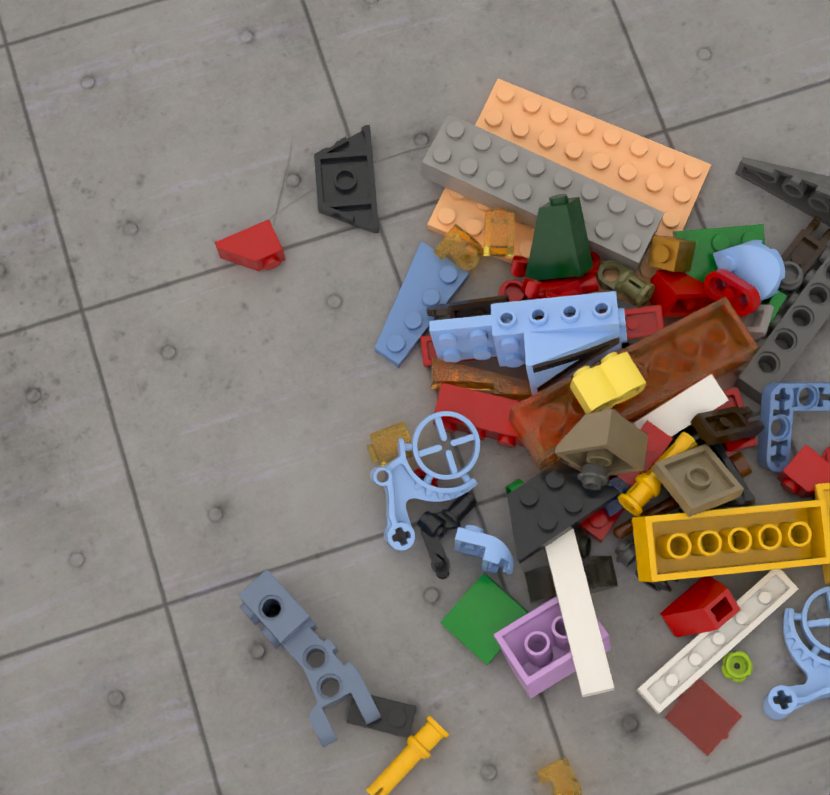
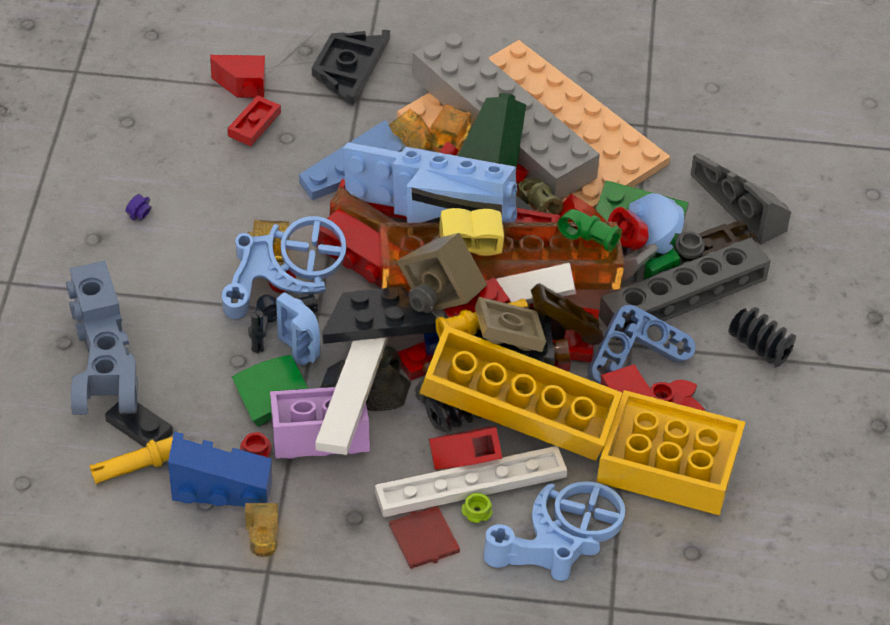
camera: 20 degrees right, 25 degrees down
pearl gold brick [647,236,696,272] -> none
none -> dark purple plate [125,194,152,221]
none -> blue wedge [168,431,272,509]
none -> red plate [227,95,281,146]
none -> red plate [240,432,272,457]
none -> green connector [558,209,622,252]

